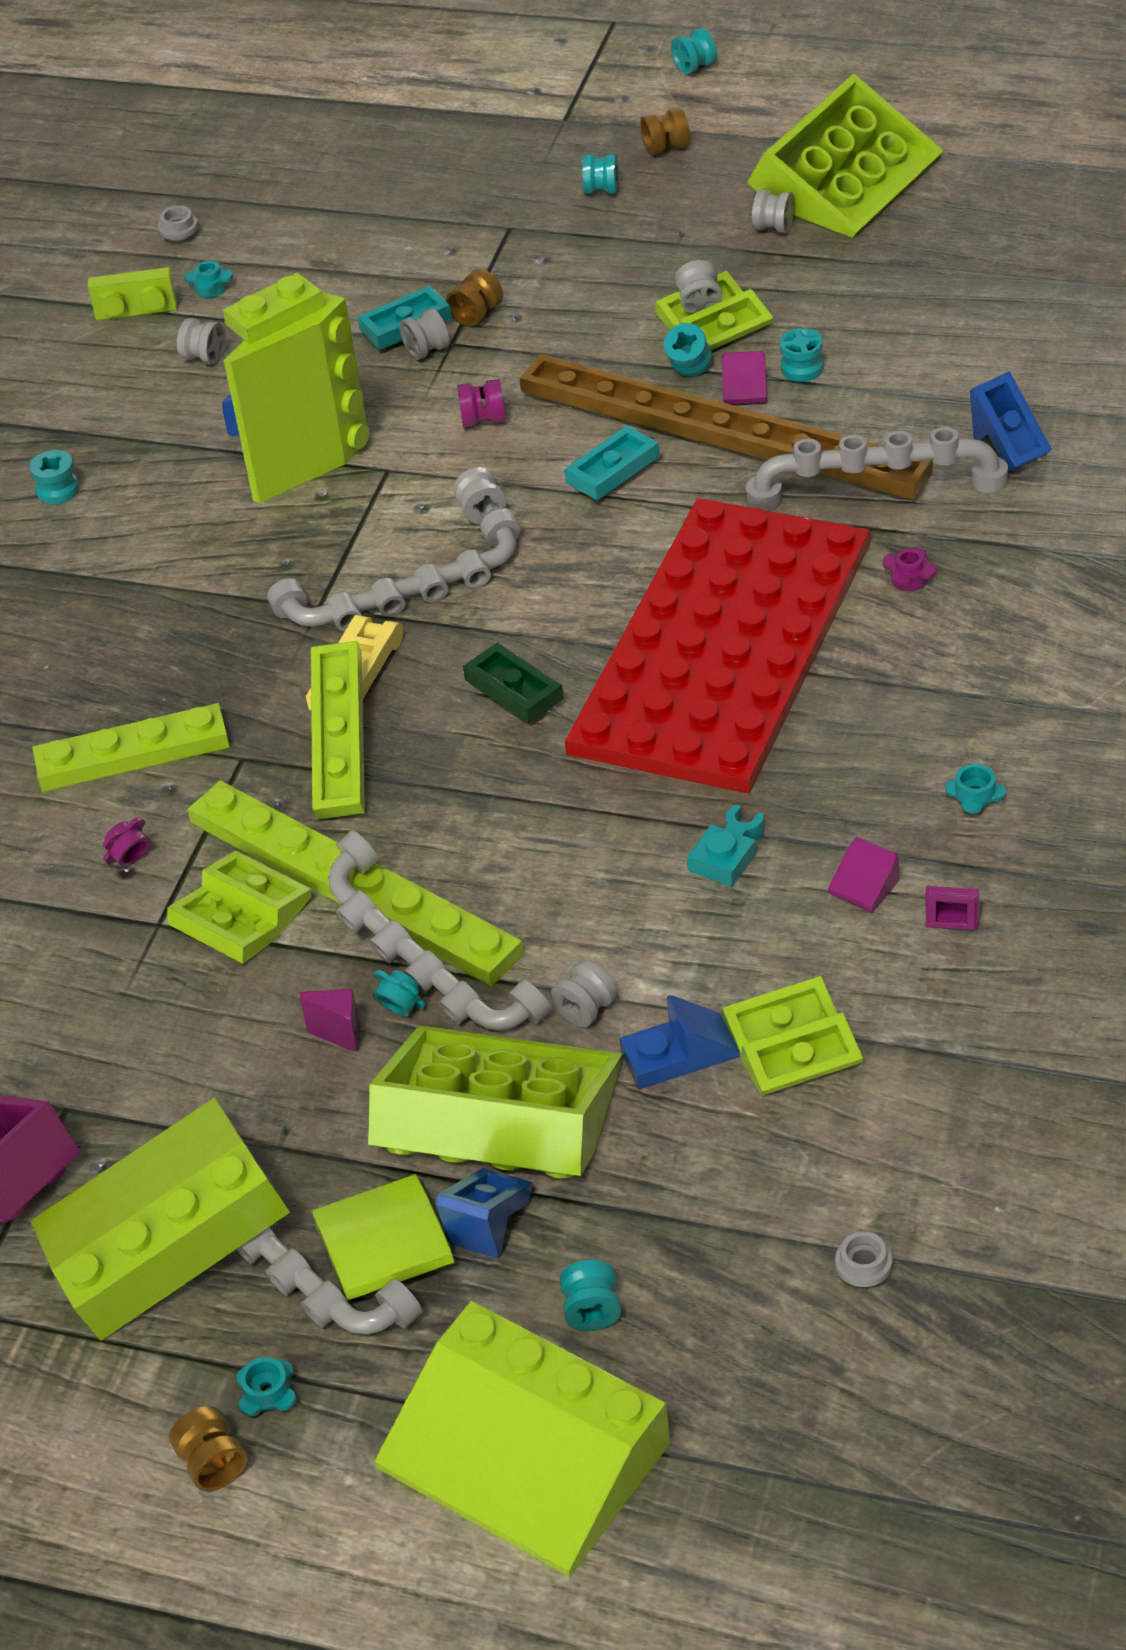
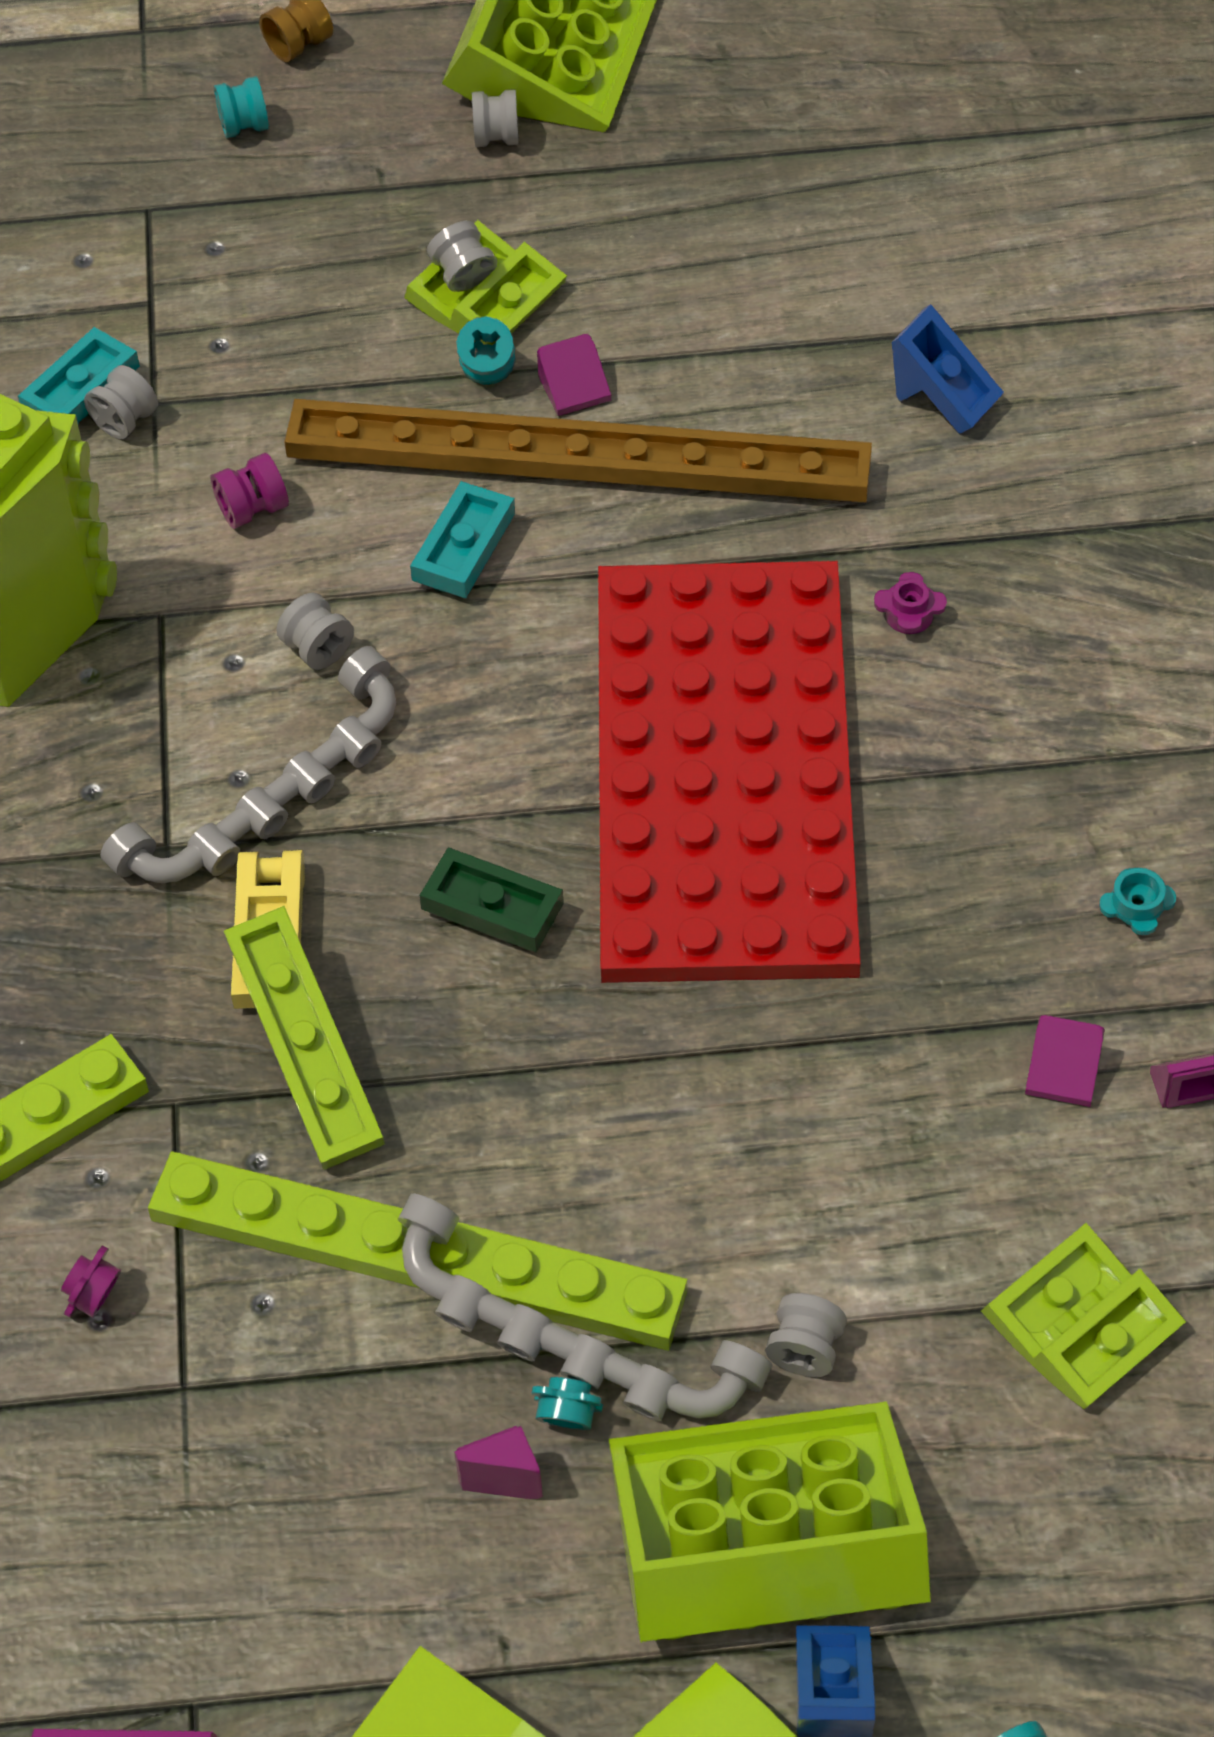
camera: 25 degrees left, 10 degrees up
lime slope [167,850,311,964] -> none
pearl gold wheel [445,269,503,327] -> none
blue slope [619,995,739,1090] -> none
teal plate [687,804,765,887] -> none
light grey bar [746,427,1008,511] -> none
teal wheel [780,328,823,382] -> none

